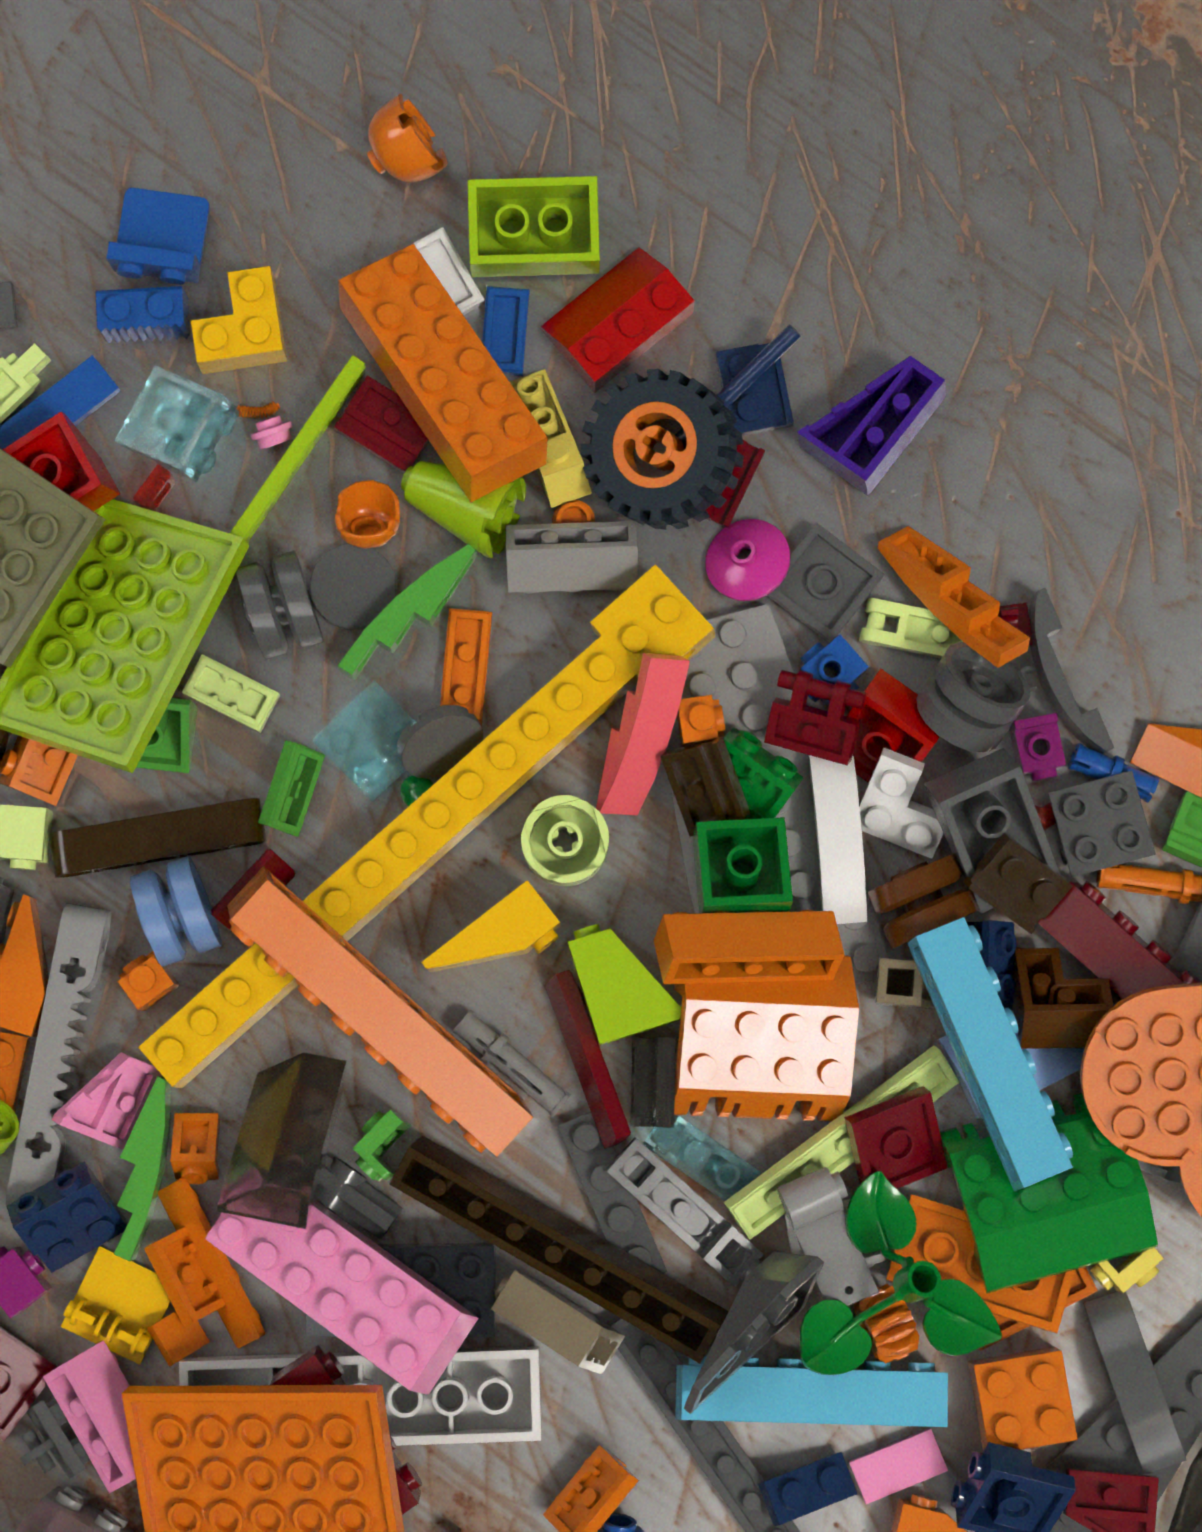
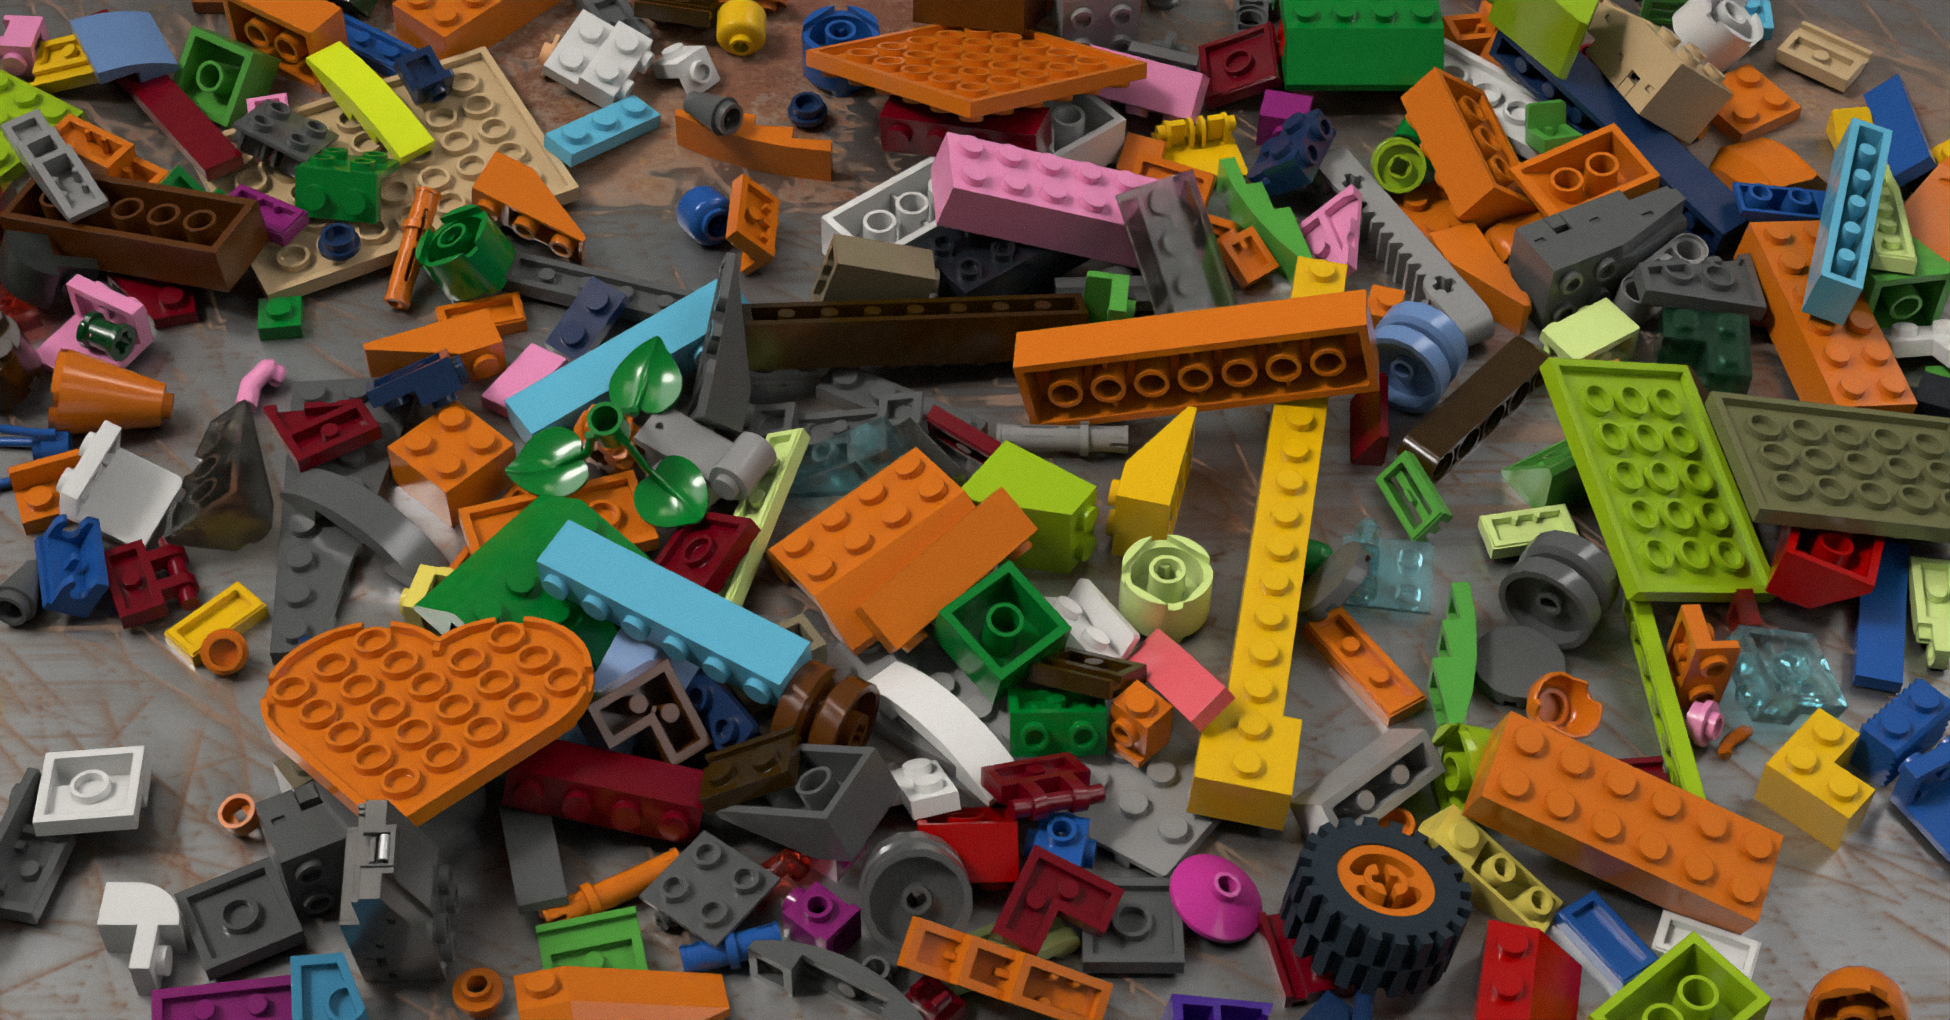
camera: 145 degrees right, 35 degrees down
none -> dark red plate [989,844,1125,956]
none -> white bracket [1044,578,1140,660]
none -> orange bracket [1664,604,1741,707]

